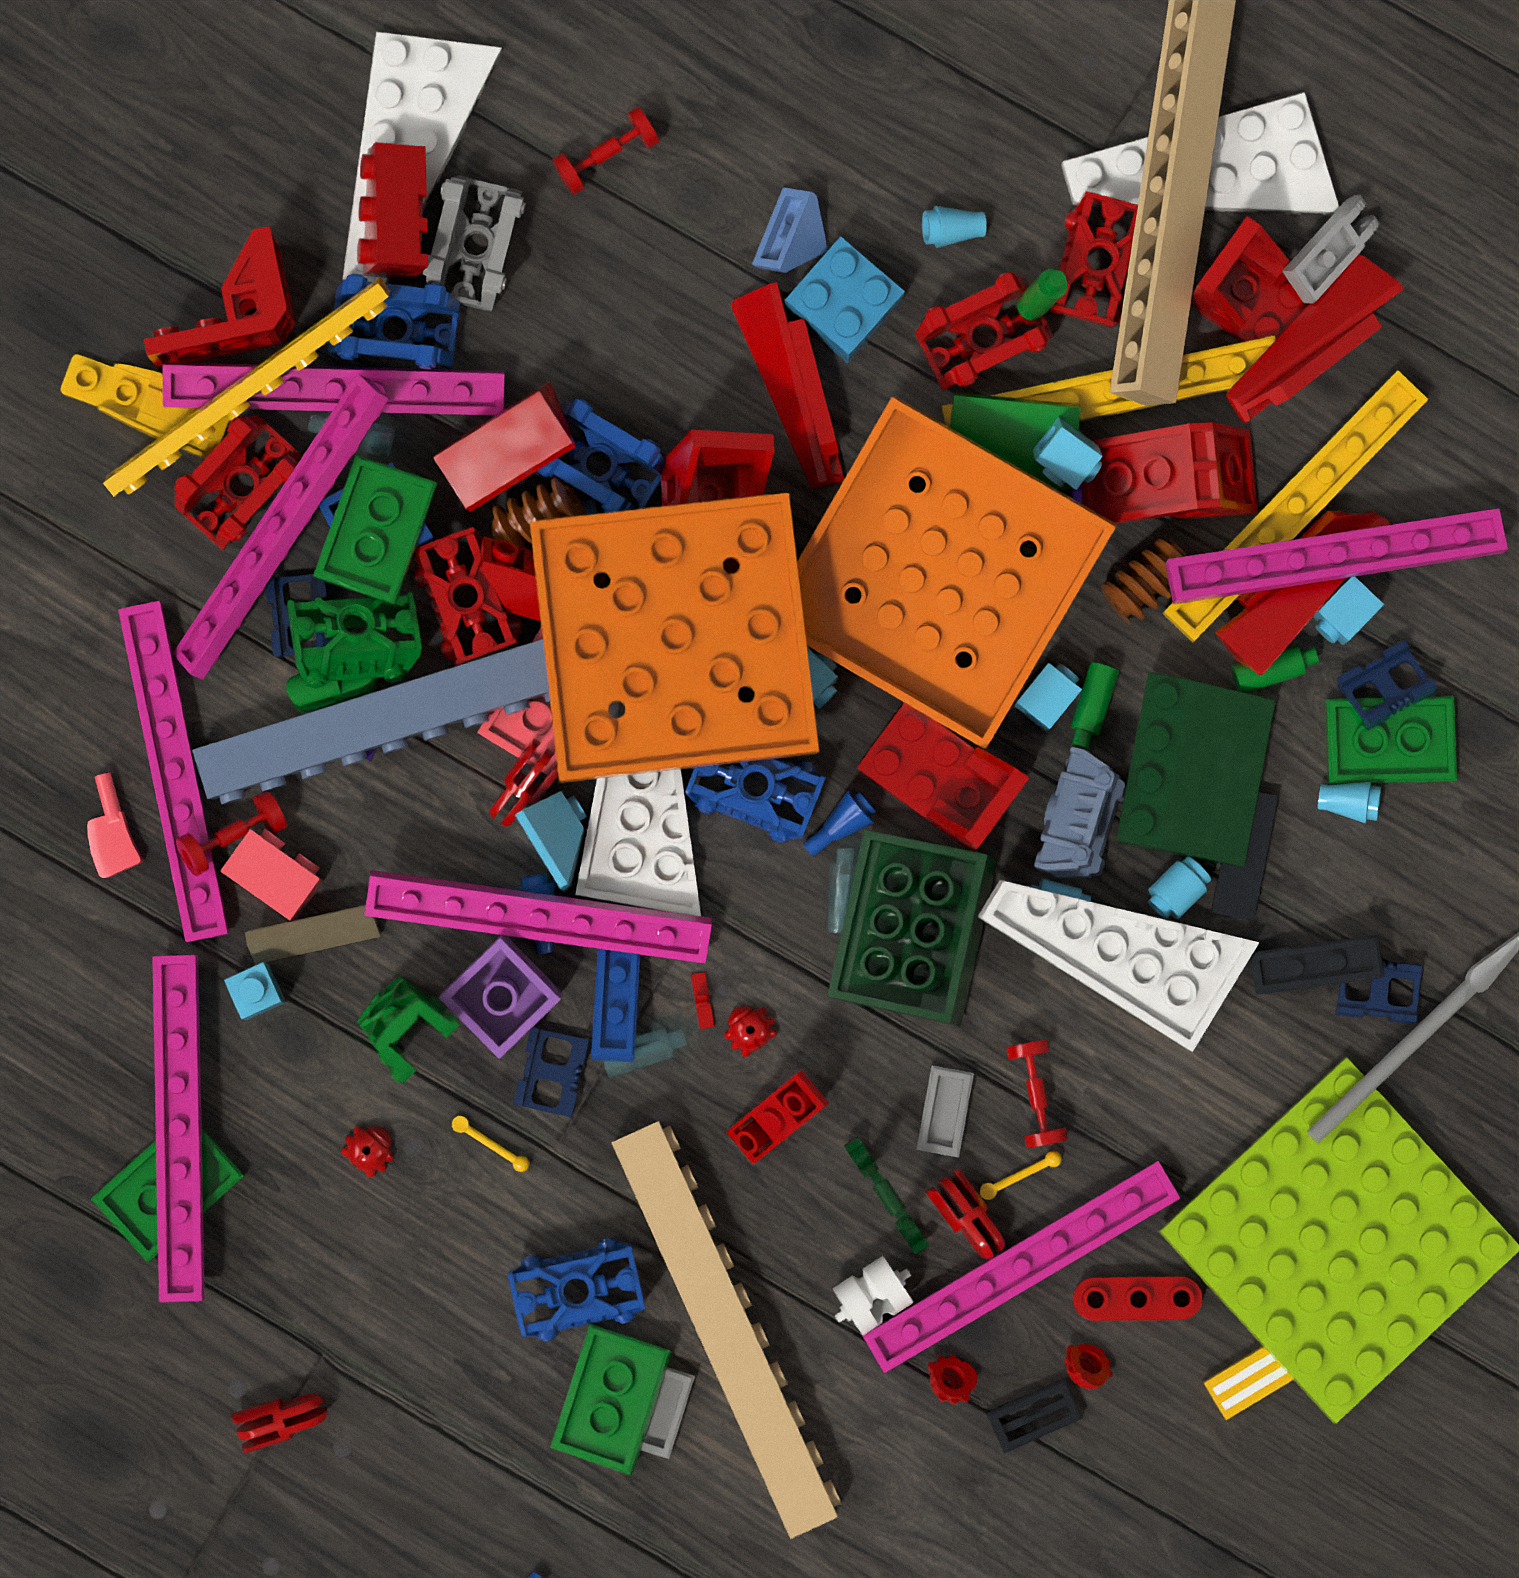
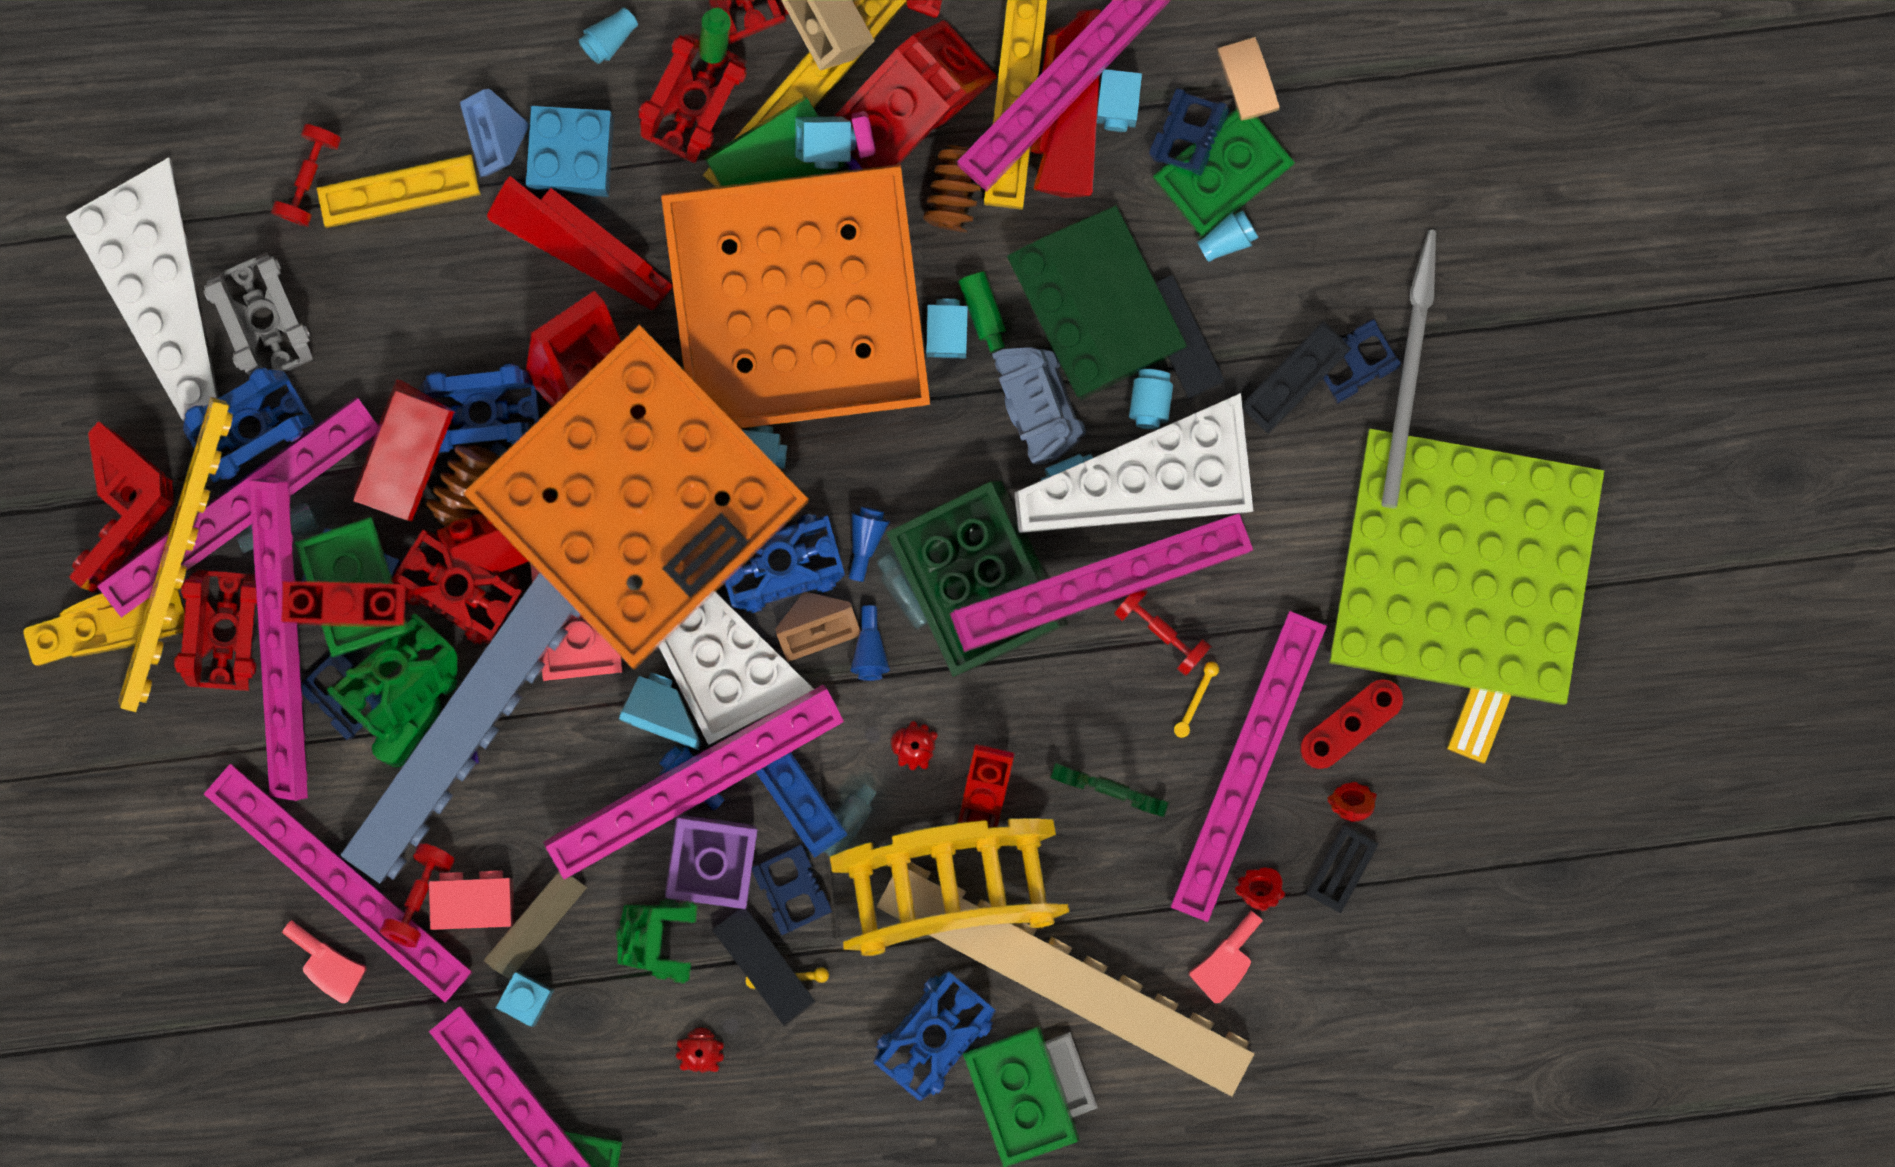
camera: 35 degrees left, 0 degrees up
red wedge [357,142,429,280] -> none
red arm [489,739,559,827] -> none
red piece [691,972,714,1029] -> none
white wheel [832,1256,913,1335] -> none
red bracket [856,702,1029,852] -> none
light grey tile [916,1065,974,1158] -> none
red arm [925,1167,1005,1259] -> none
green cylinder [1231,645,1319,693] -> none
none -> red slope [281,581,406,627]
none -> yellow tile [317,154,481,228]
none -> black tile [662,513,749,598]
none -> black tile [712,908,816,1027]
none -> medium nougat slope [775,592,861,662]
none -> yellow fence [830,819,1069,956]
none -> blue cone [850,605,890,681]
none -> dark pink tile [852,111,875,158]
none -> dark pink plate [950,513,1253,652]
none -> coral piece [1189,911,1263,1003]
none -> light nougat slope [1217,37,1280,121]

